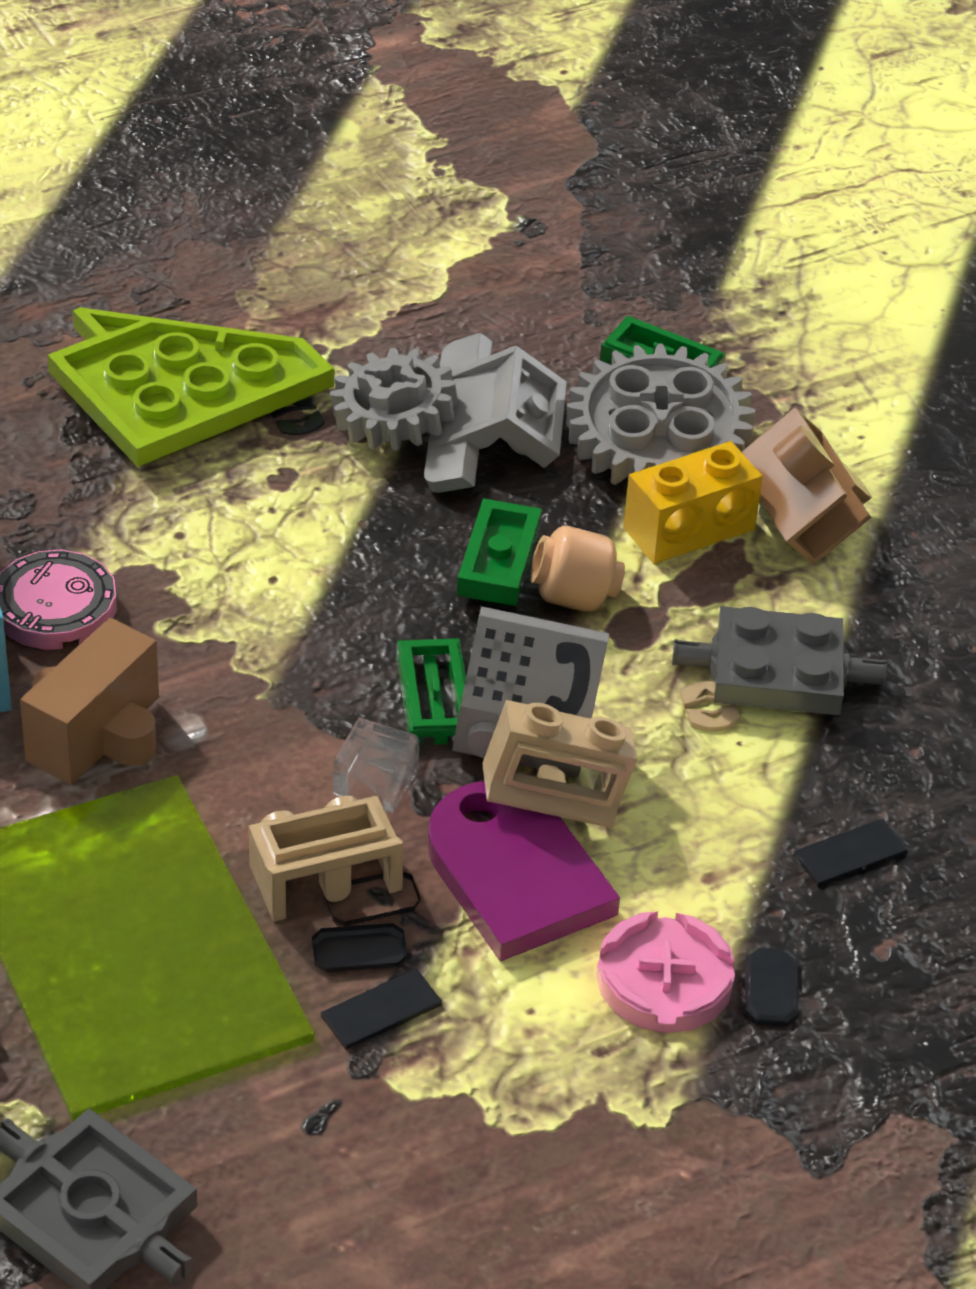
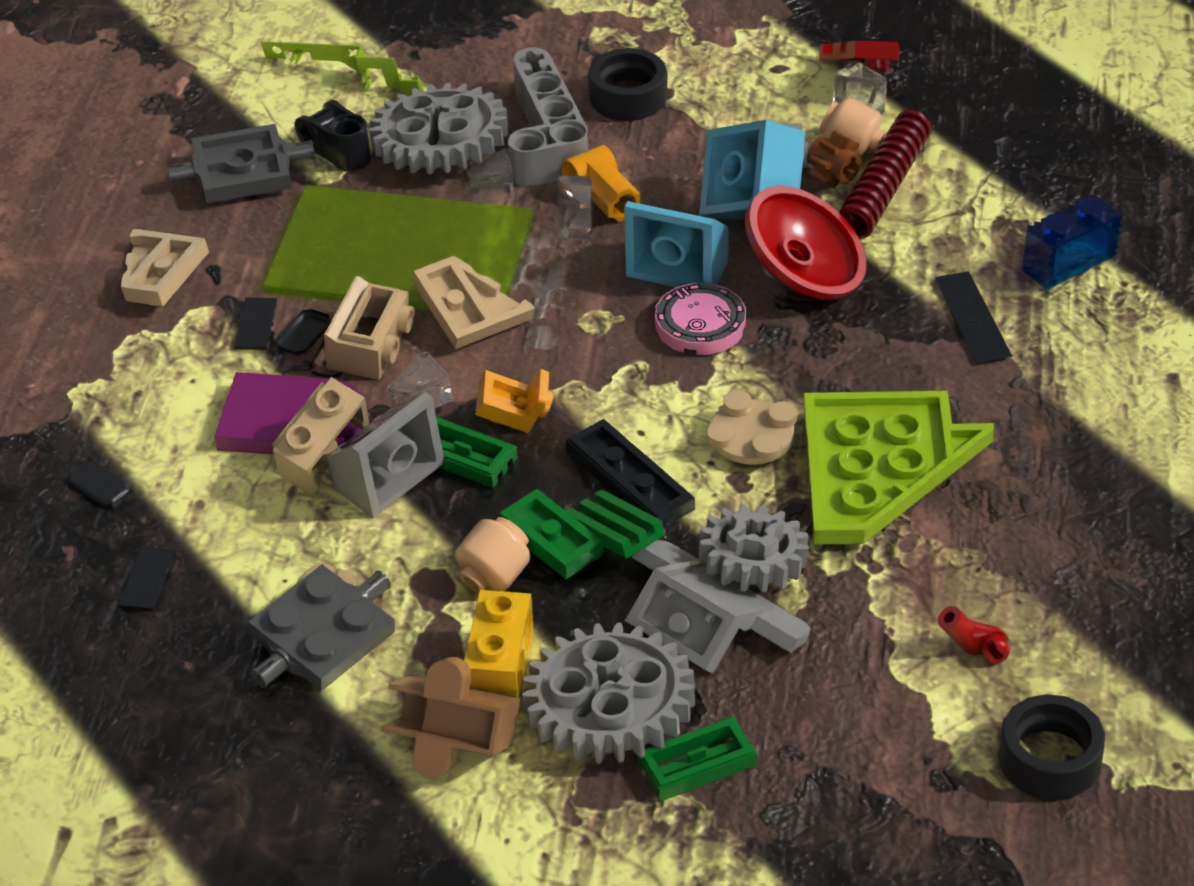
camera: 130 degrees right, 0 degrees up
medium nougat piece [20,617,159,786] -> none
bright pink tile [596,911,735,1033] -> none
none -> tan wing [121,229,209,306]
none -> tan wing [412,256,535,349]
none -> light orange bracket [476,369,553,433]
none -> green tile [565,490,665,559]
none -> black tile [566,419,695,528]
none -> tan piece [707,390,797,465]
none -> red arm [937,606,1010,664]
none -> black tyre [999,694,1105,800]

